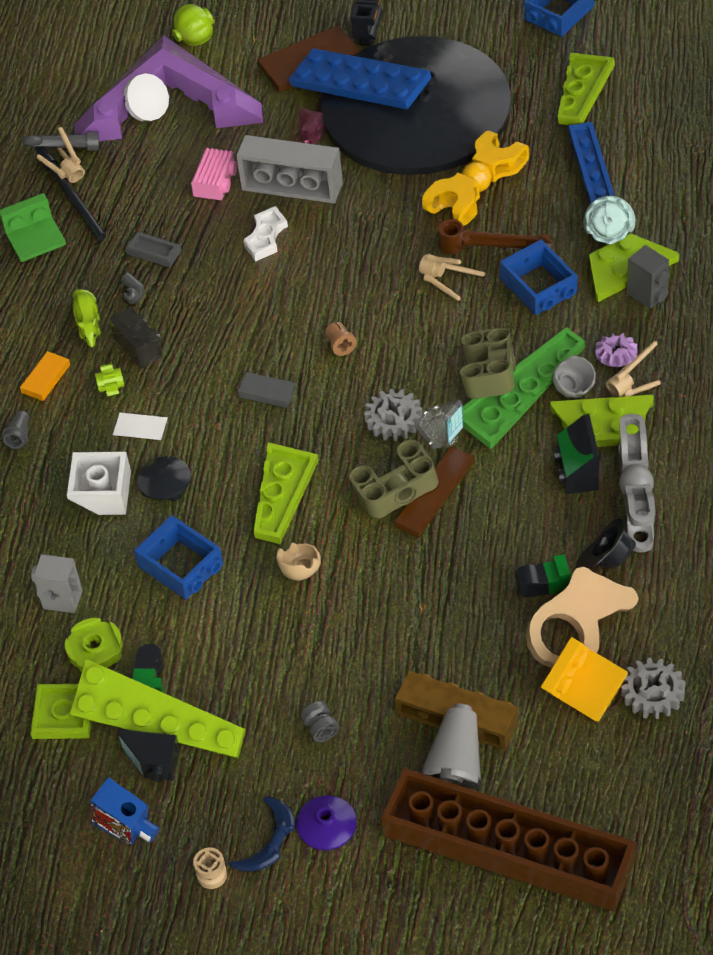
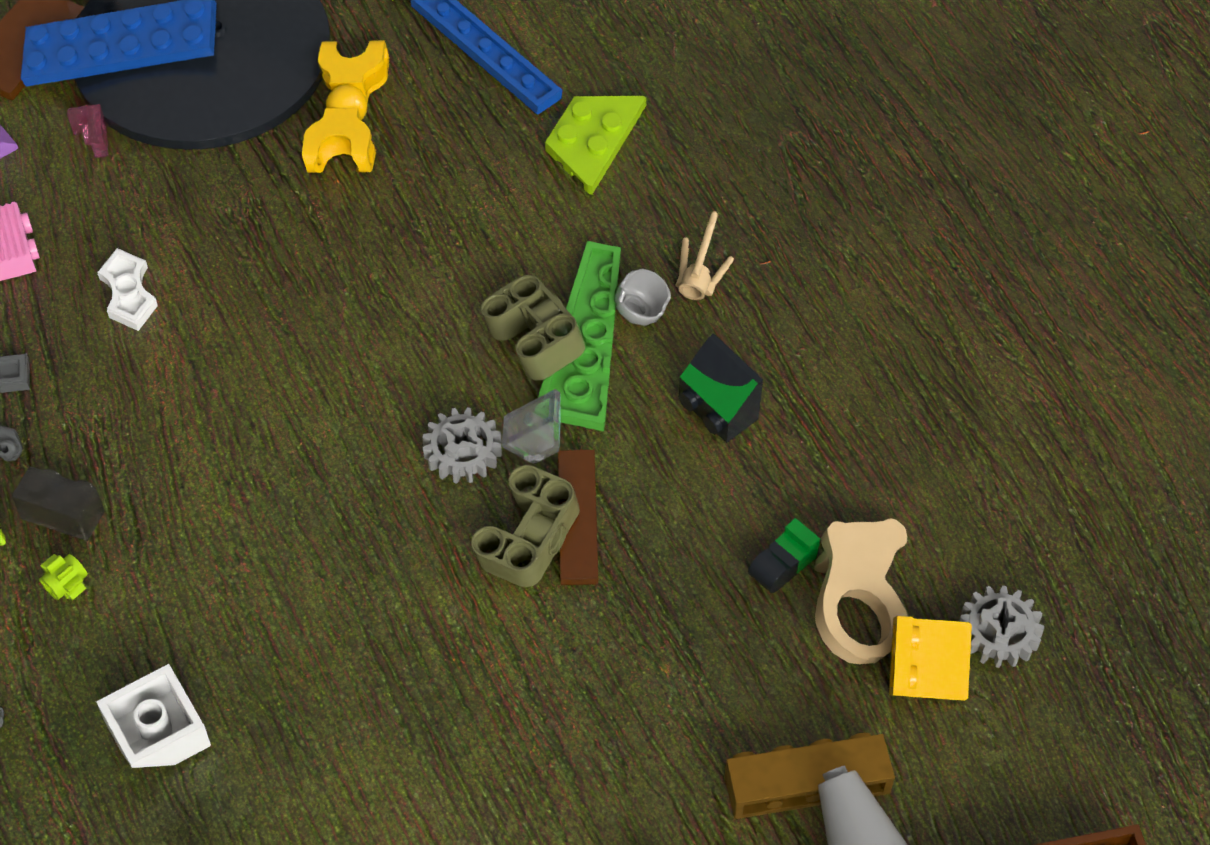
camera: 40 degrees left, 5 degrees up
white sticker [113,413,168,440] -> none
blue window [134,515,223,600] -> none
black dish [137,456,191,501] -> none
light grey brick [237,135,343,204] -> none
dark grey tile [238,372,296,408] -> none
lime wing [254,442,319,544] -> none
tan hair [276,542,321,581] -> none
medium nougat bush [325,322,357,356] -> none
tan plant [419,254,485,301] -> none
reddish brown piece [438,219,552,255] -> none
blue window [500,239,577,316] -> none
lime wing [550,395,654,447] -> none
black piece [576,519,636,570] -> none
light aqua hat [583,196,636,244] -> none
lavender gear [595,333,637,367] -> none
light grey piece [618,414,655,553] -> none
dark grey brick [627,245,669,309] -> none

